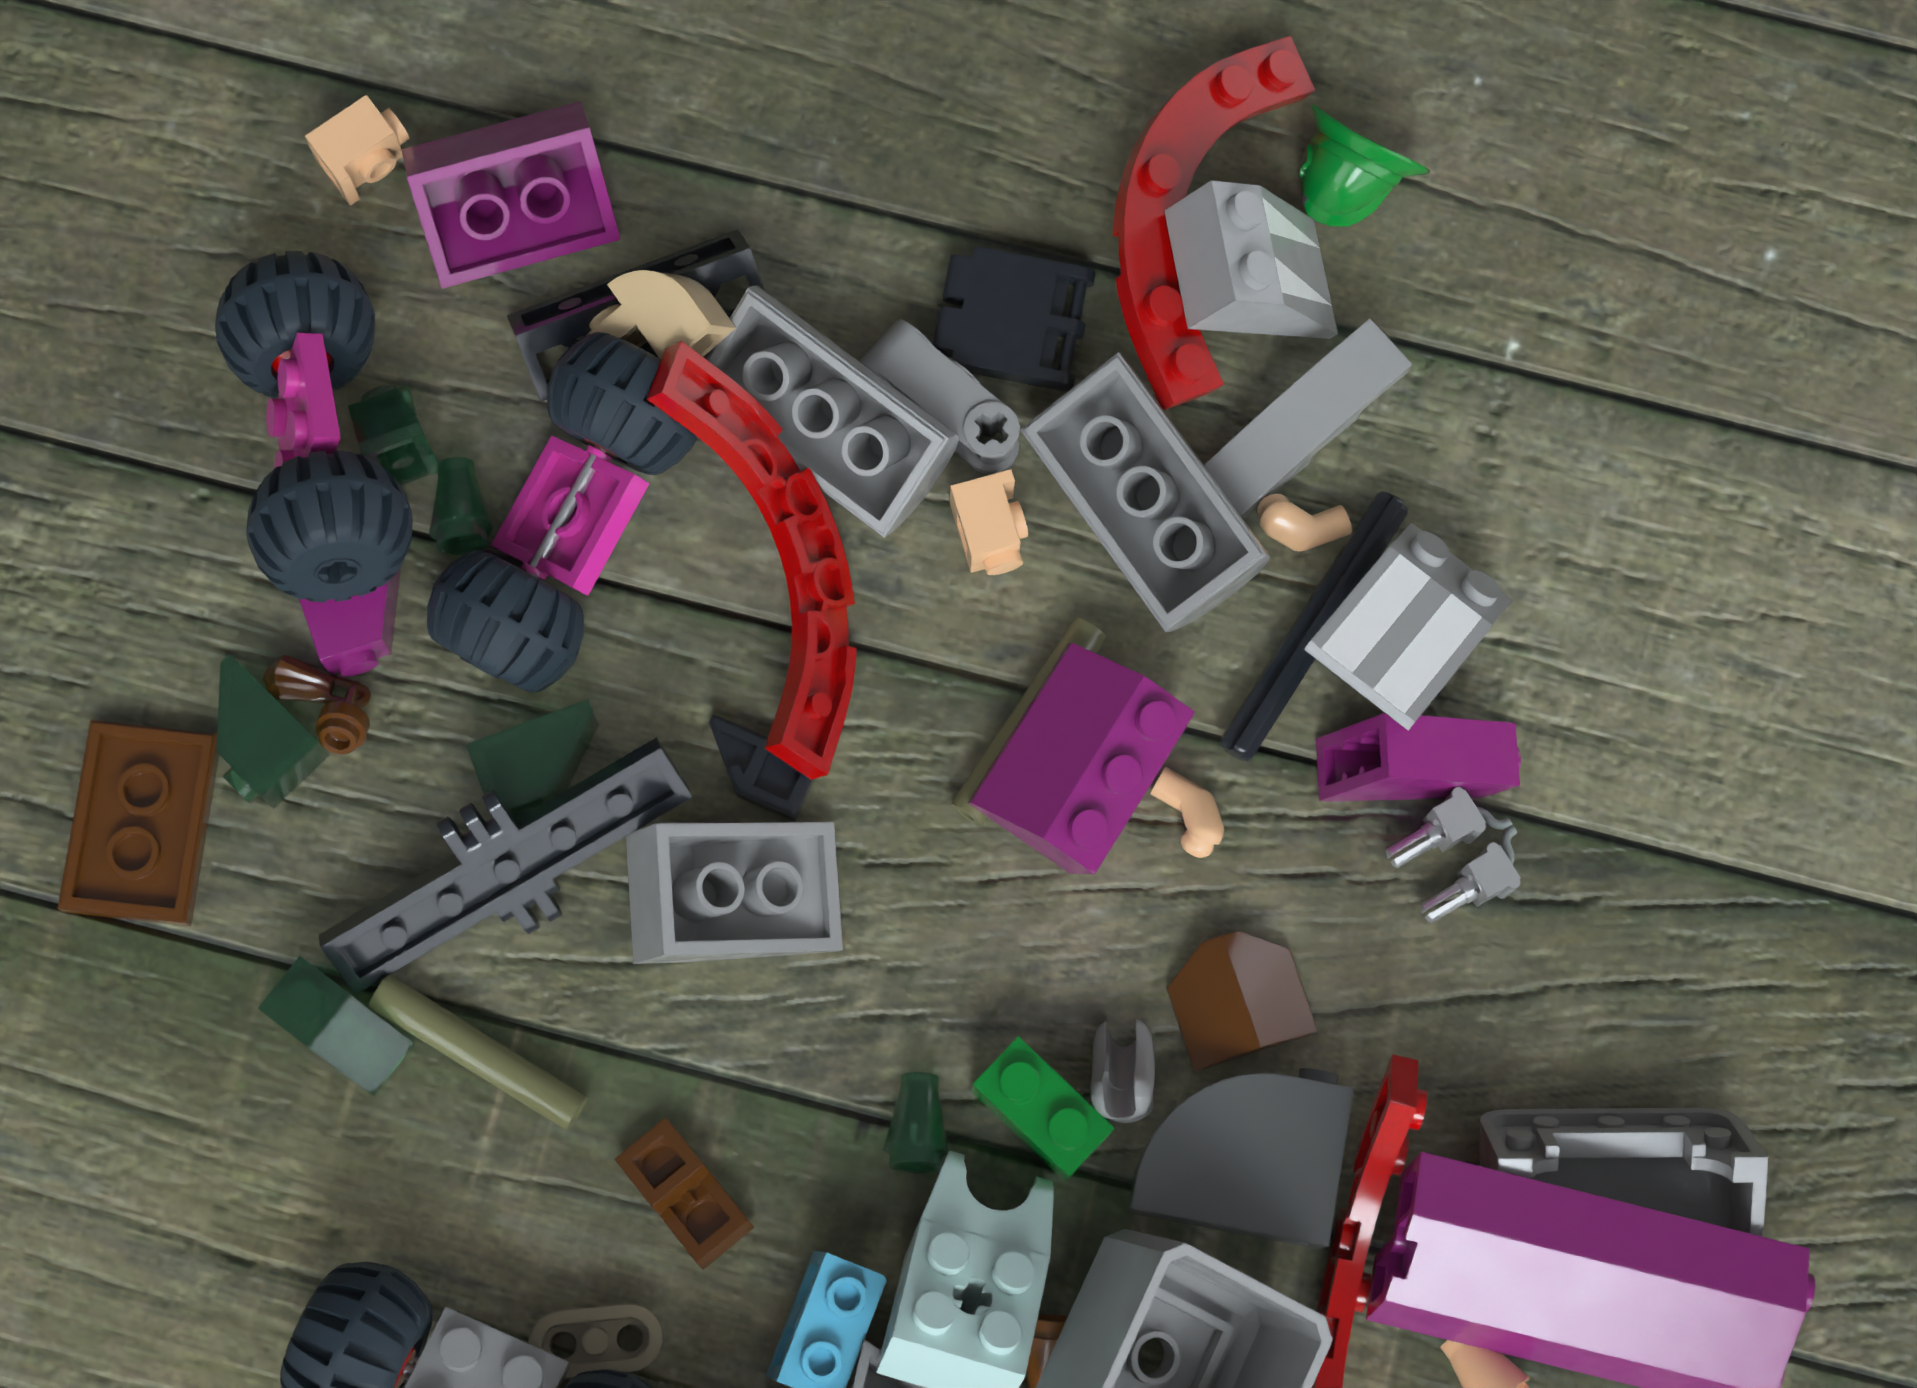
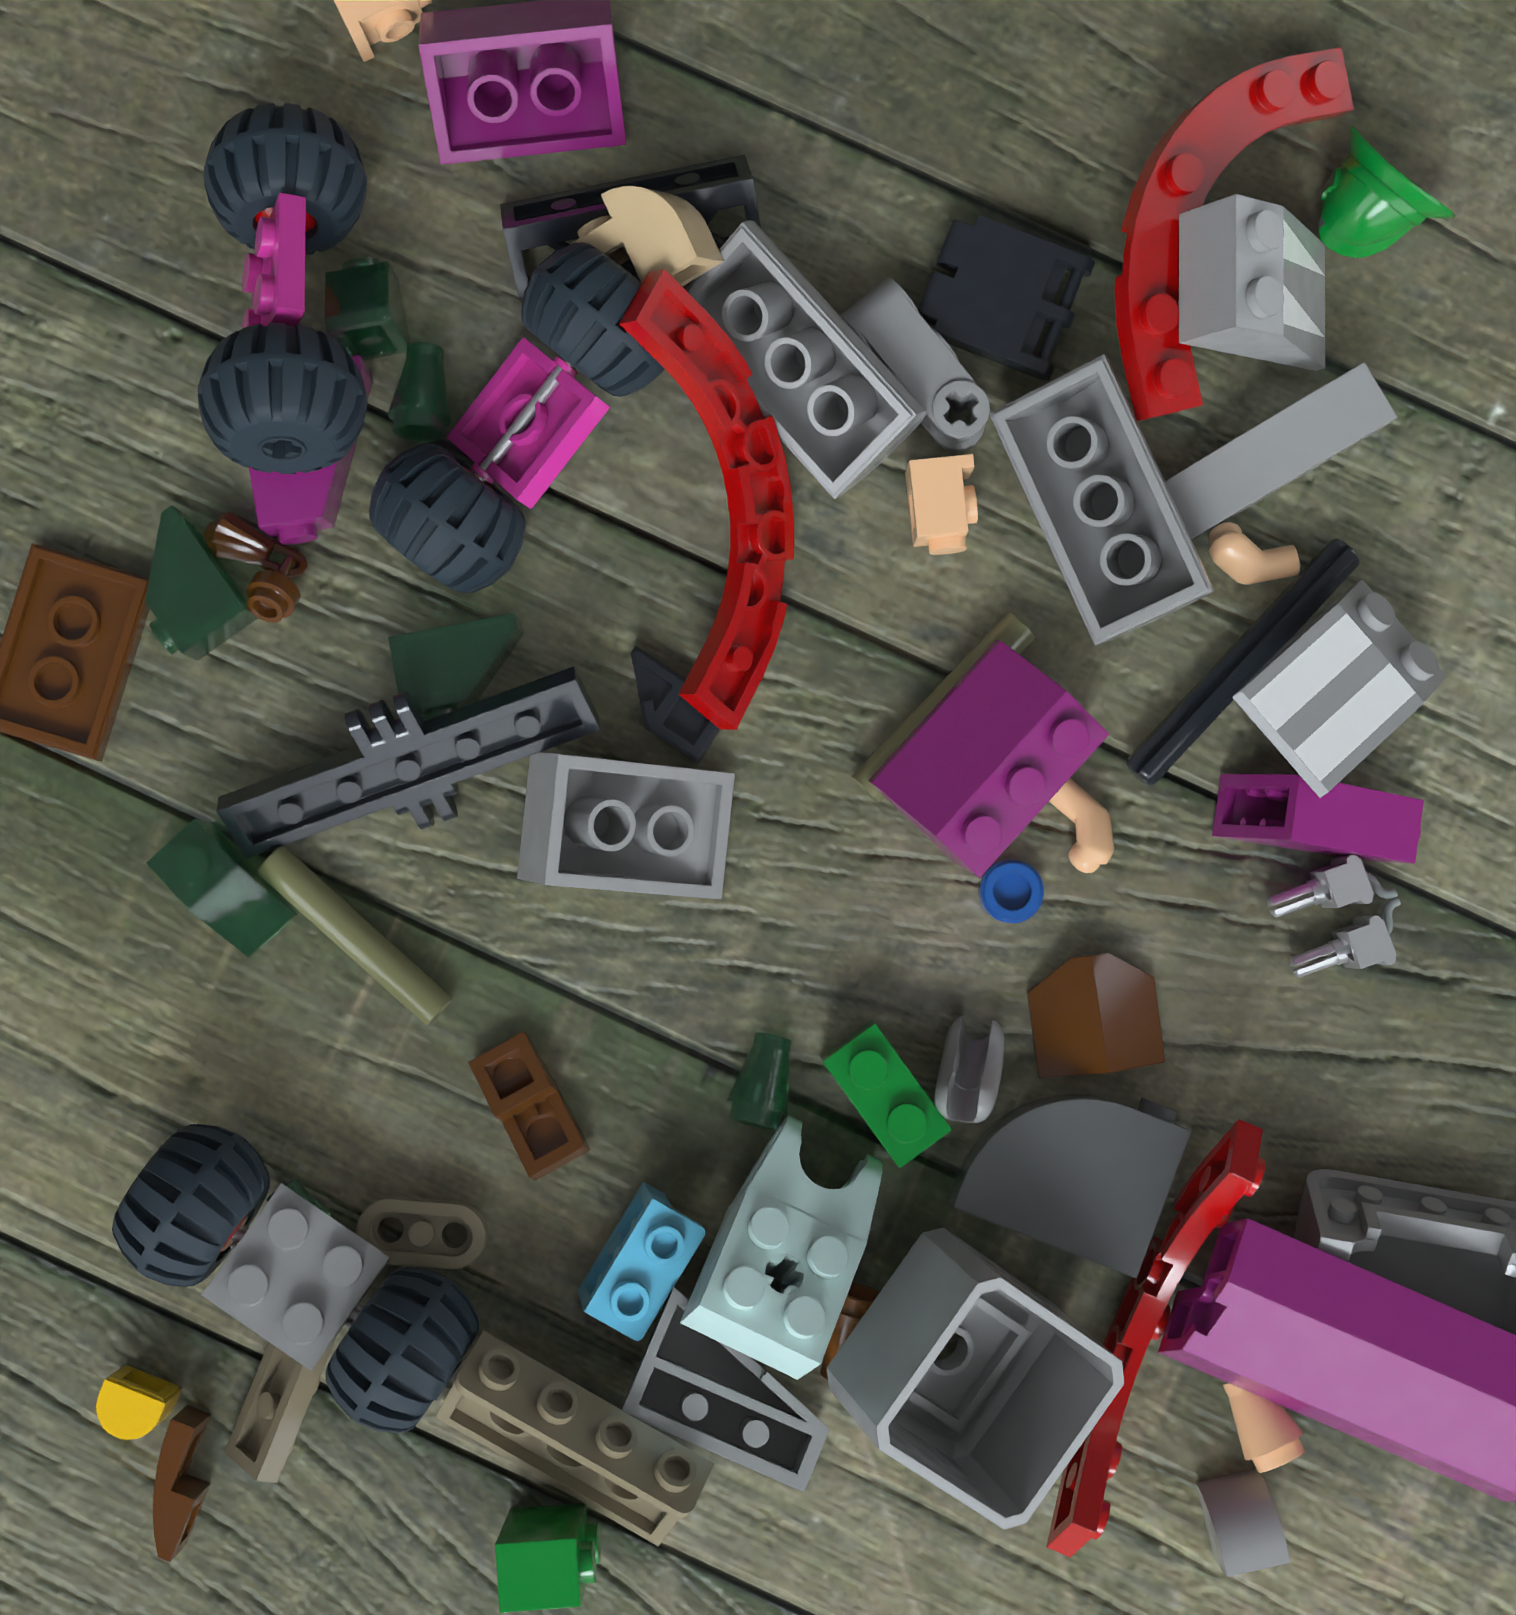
camera: 15 degrees right, 10 degrees up
none -> blue tile [978,860,1044,923]

